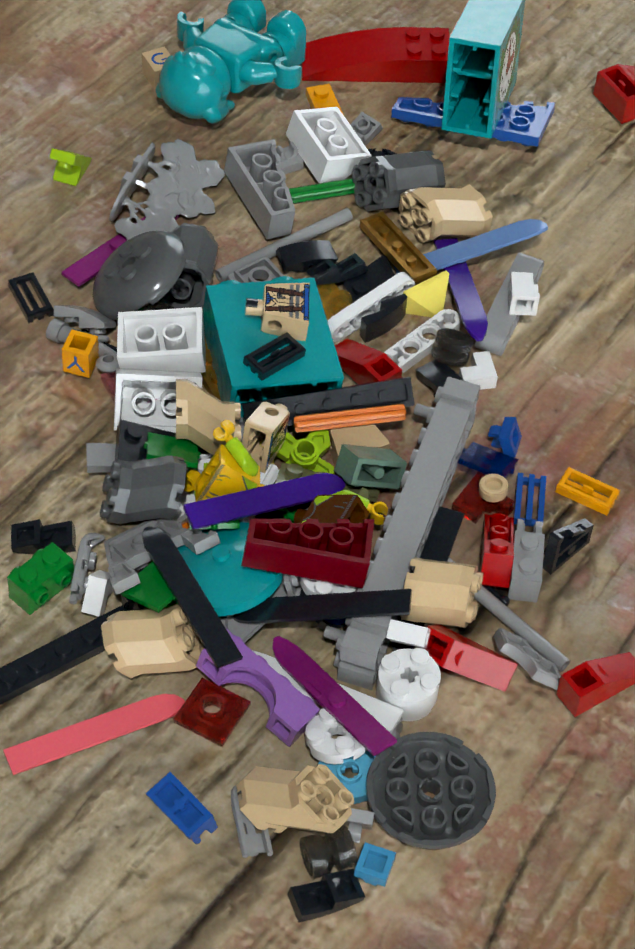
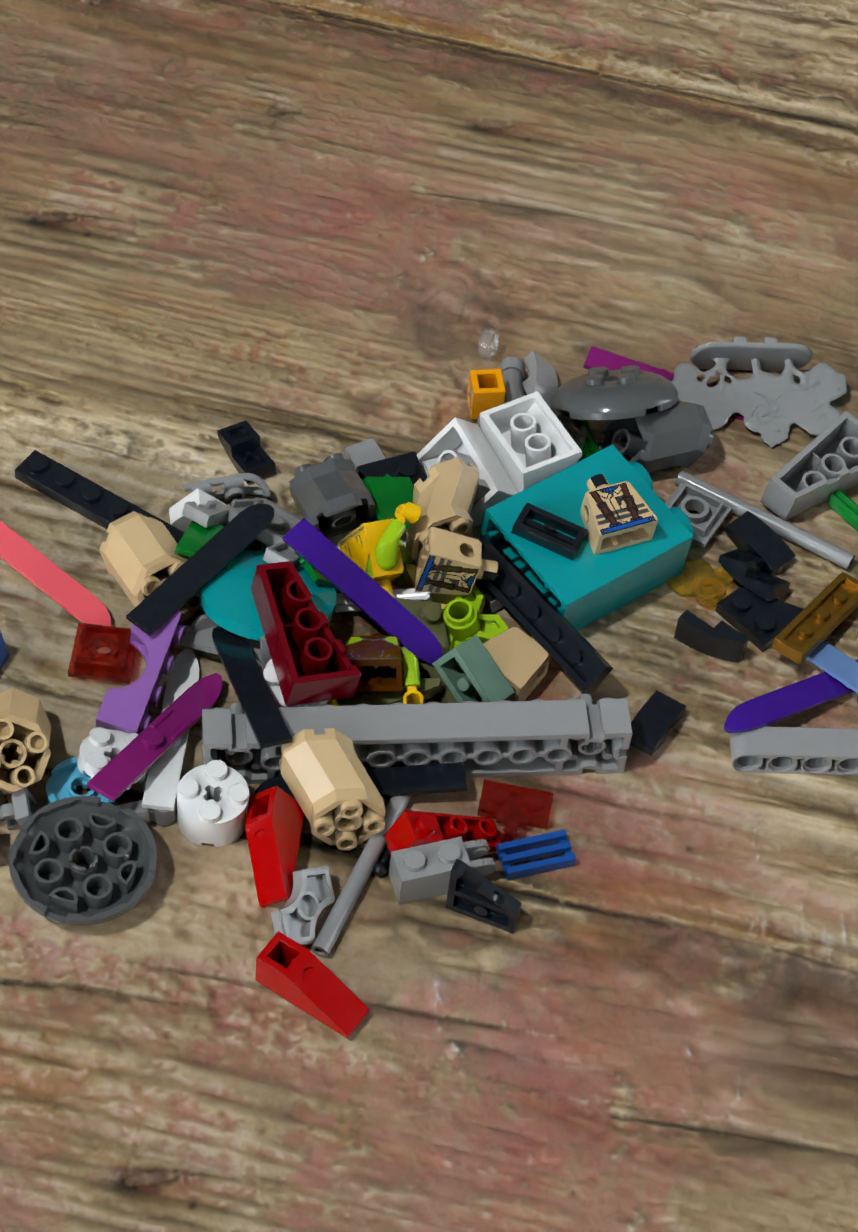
camera: 65 degrees right, 0 degrees up
green brick [7,542,74,615] -> none
black tile [8,272,54,323] -> none
lime slope [49,148,92,186] -> none
orange axle [293,404,406,433] -> none
white beam [328,272,415,342] -> none
red slope [335,338,403,384] -> none
white beam [384,309,461,374] -> none
white piece [386,619,431,649] -> none
light yellow slope [403,270,449,318] -> none
clear smoke wheel [431,328,474,367] -> none
clear blue piece [458,442,519,479] -> none
white piece [459,351,498,390] -> none
tan tile [479,474,508,502] -> none
blue tile [488,417,522,457] -> none
white brick [508,272,540,316] -> none
light orange tile [555,467,620,516] -> none
none -> clear tile [478,328,500,360]

